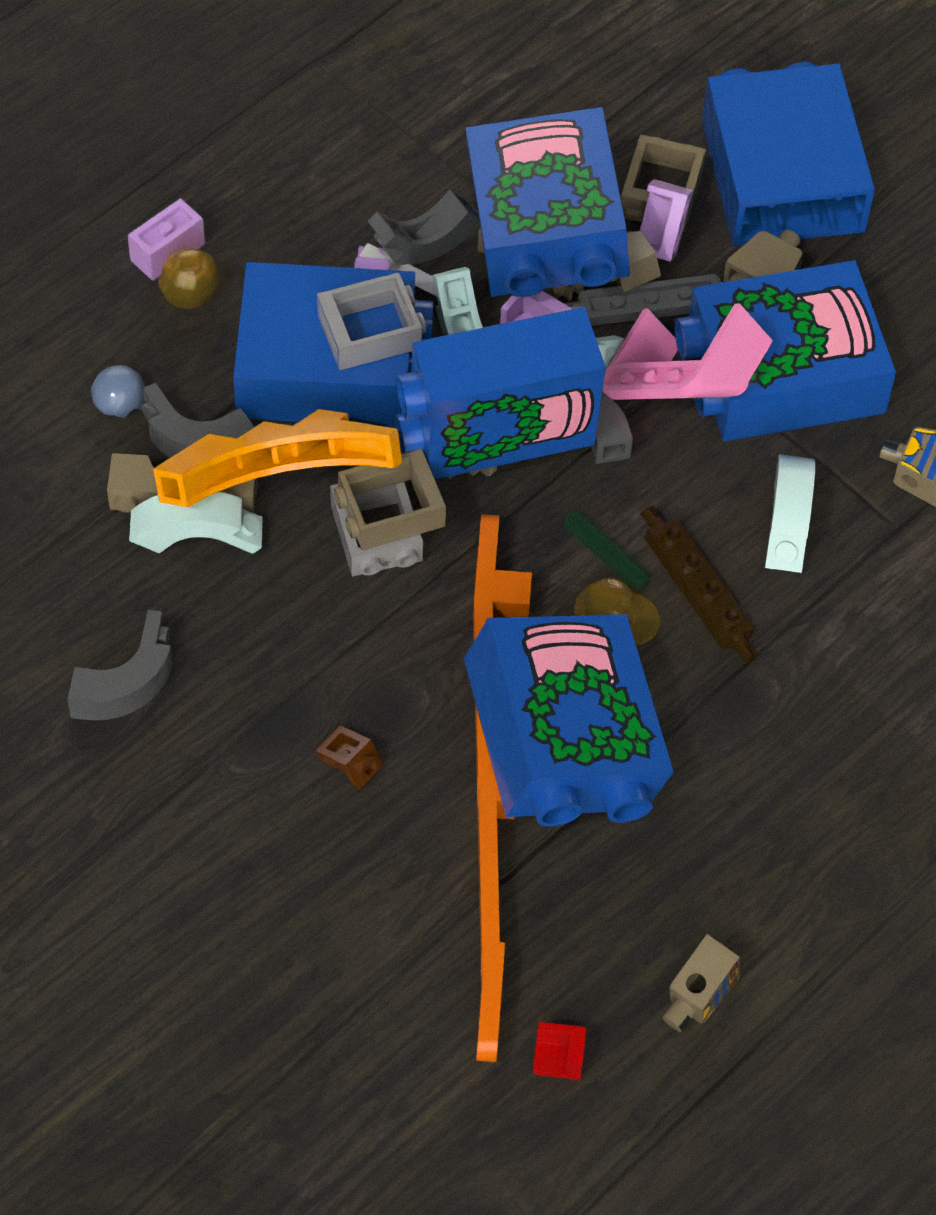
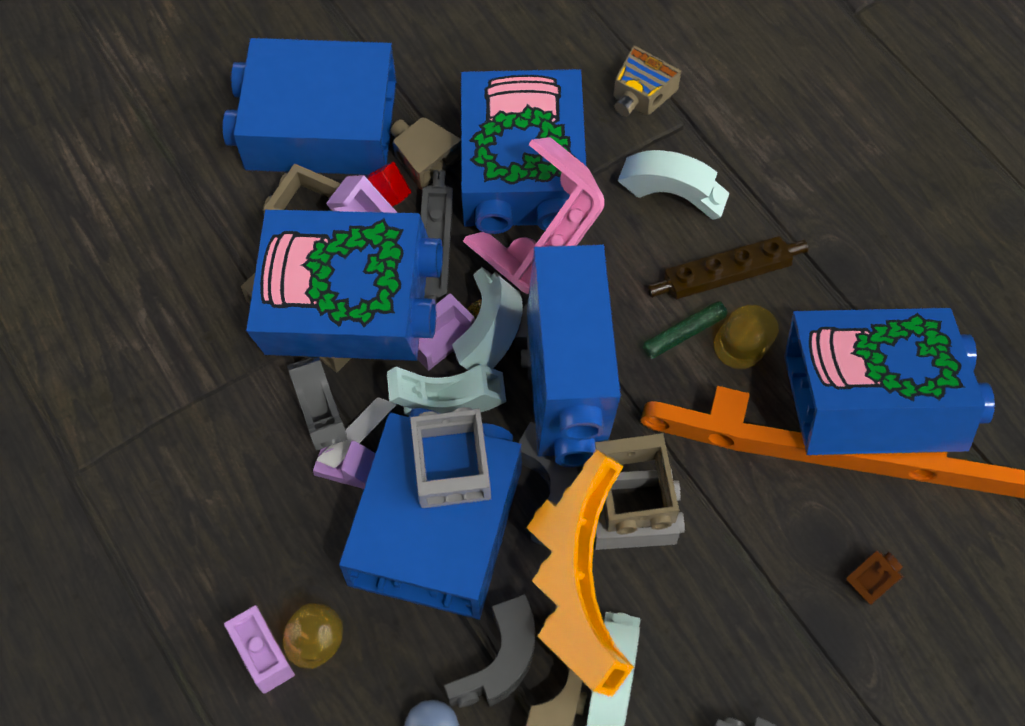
camera: 75 degrees left, 5 degrees up
none -> red panel [366,161,411,206]

